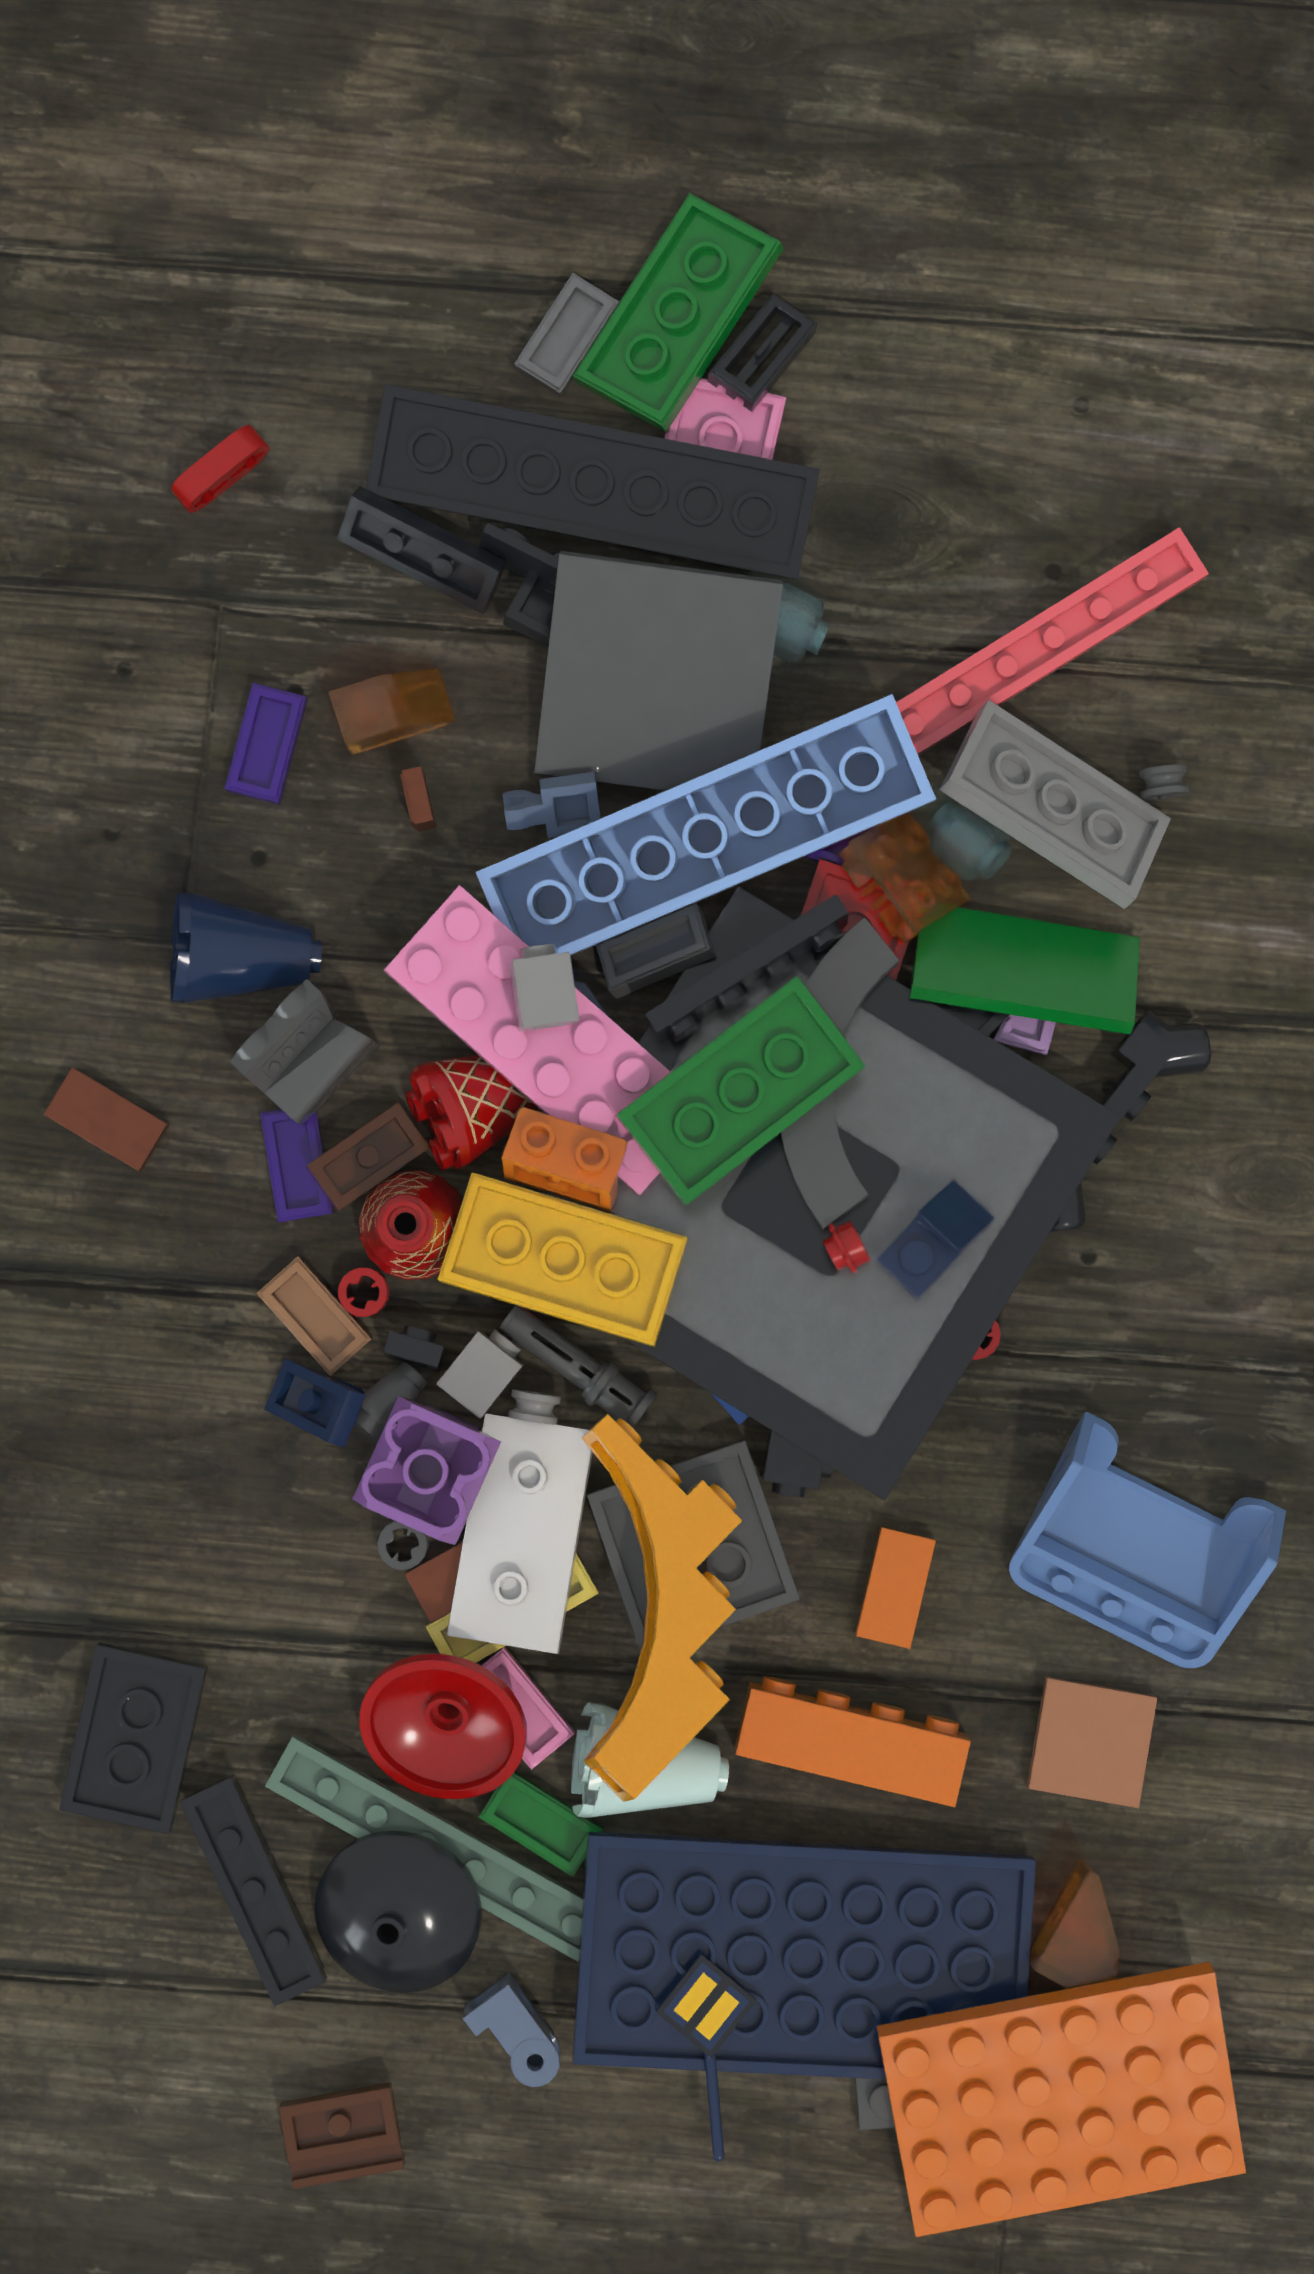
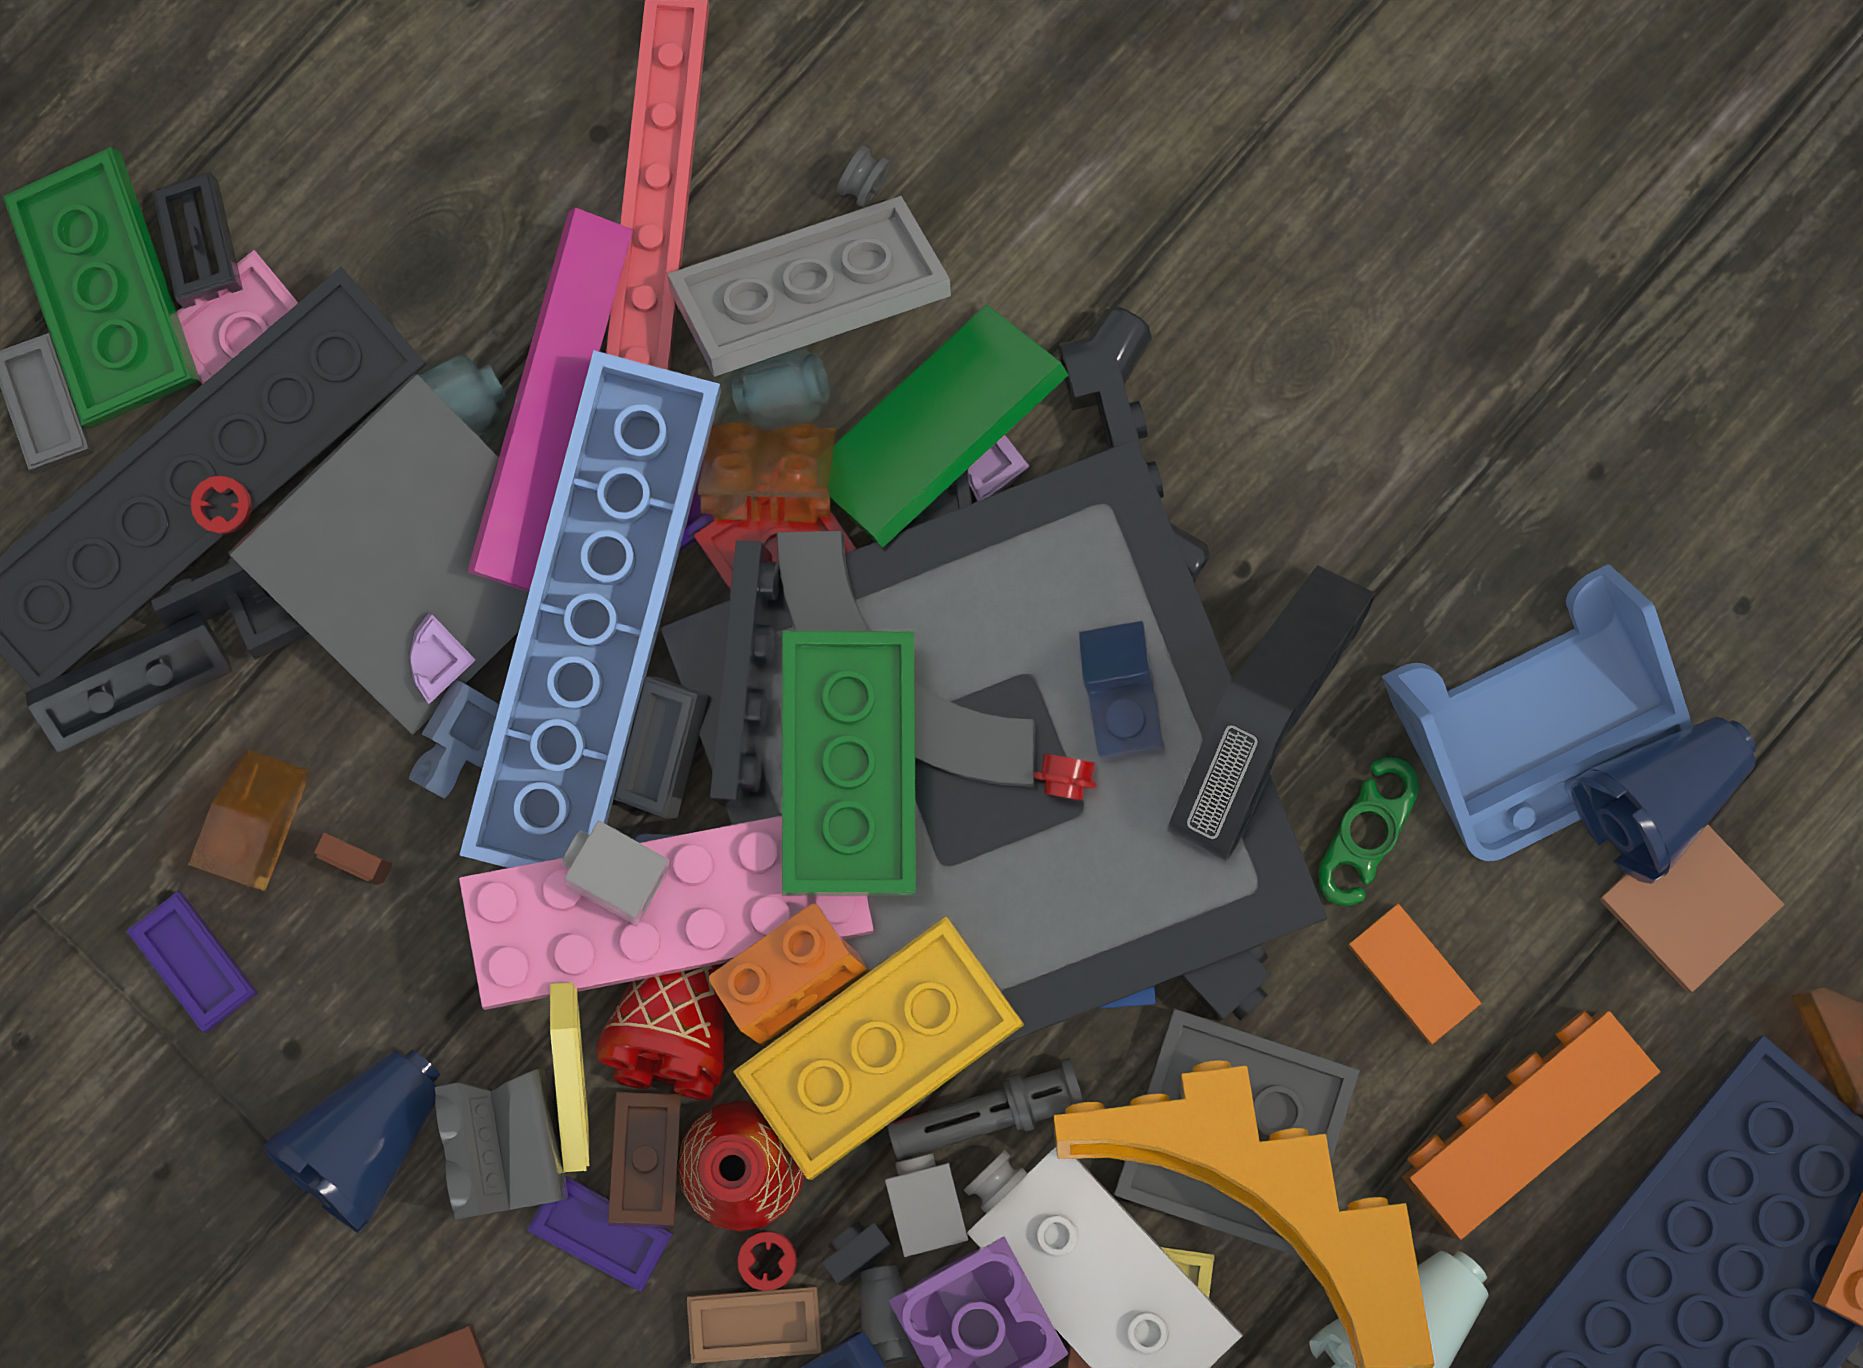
camera: 45 degrees left, 5 degrees down
none -> red bush [190,476,252,534]
none -> lavender tile [409,612,475,704]
none -> dark pink tile [467,208,633,592]
none -> light yellow tile [550,982,590,1172]
none -> black beam [1167,565,1376,862]
none -> green piece [1317,756,1419,906]
none -> dark blue cone [1572,717,1756,884]

